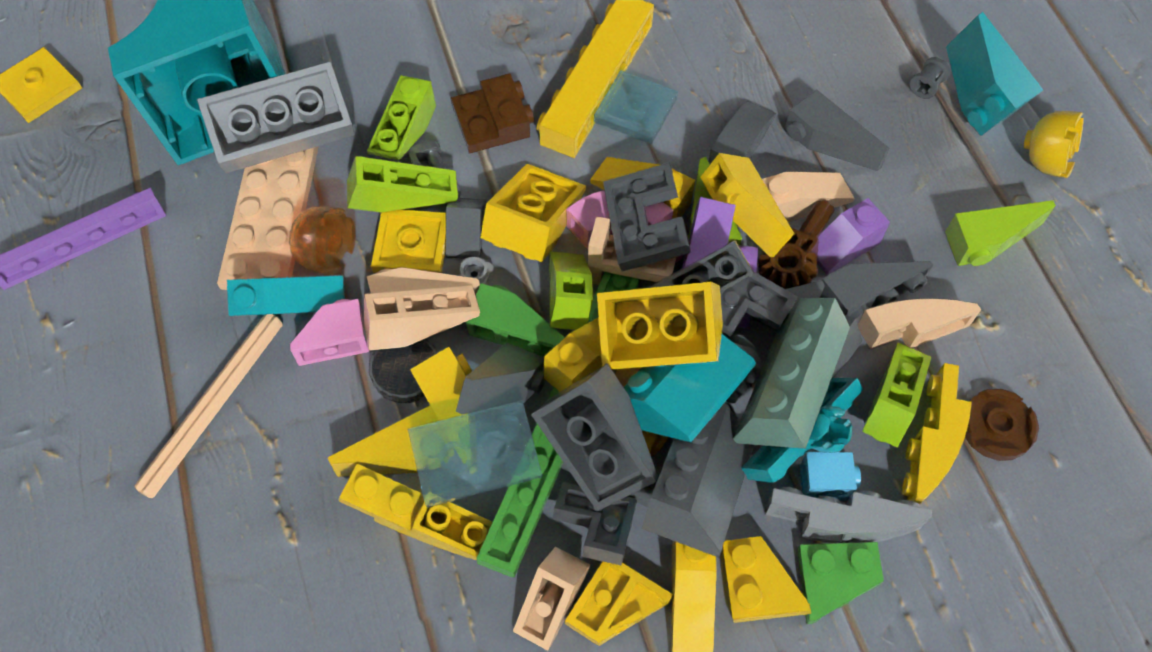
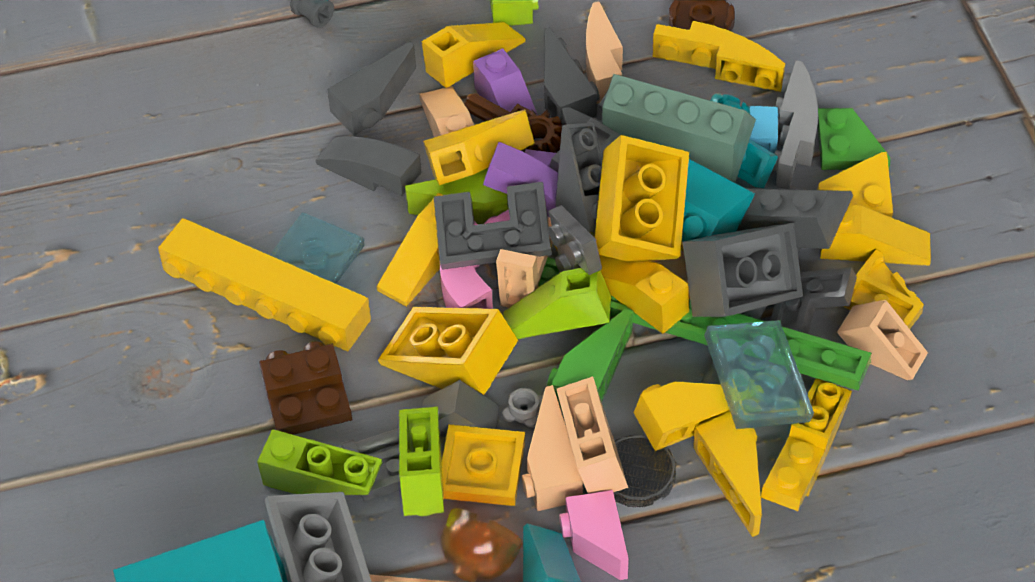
camera: 85 degrees left, 10 degrees down
dark grey slope [456,342,546,414] -> none
lime slope [862,343,931,448] -> none
none -> yellow slope [421,22,526,88]
none -> flat silver plate [548,205,602,275]

